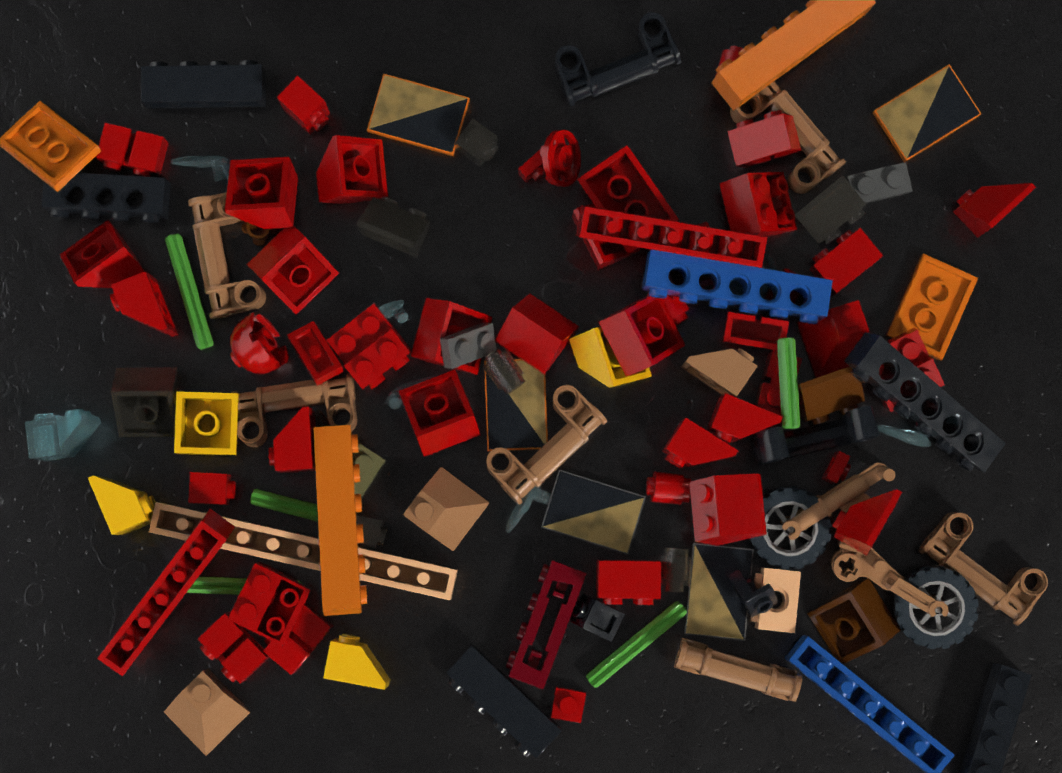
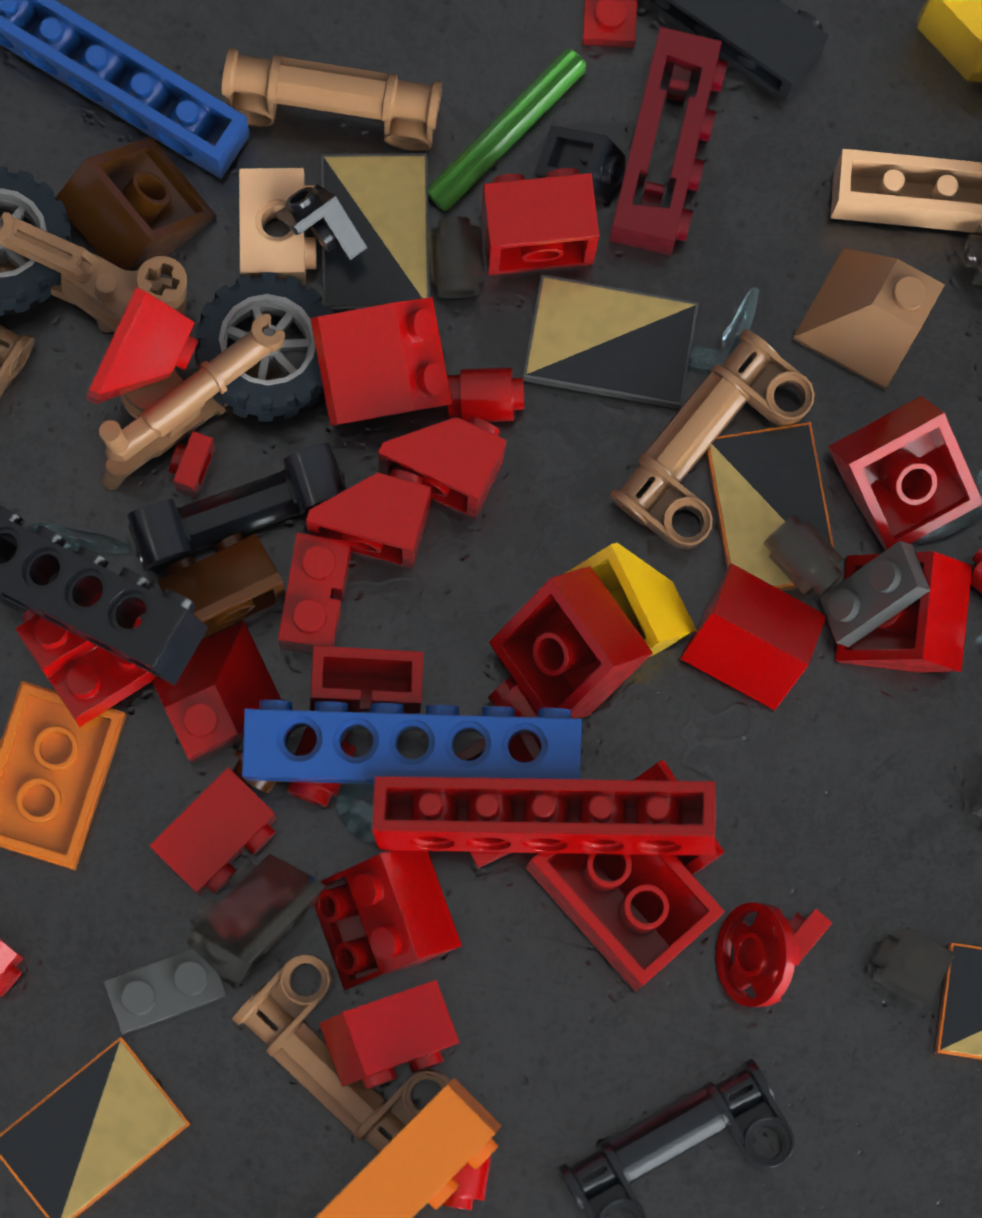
camera: 165 degrees right, 5 degrees down
medium nougat slope [681,348,757,397] -> none
bright green axle [777,338,800,429] -> none

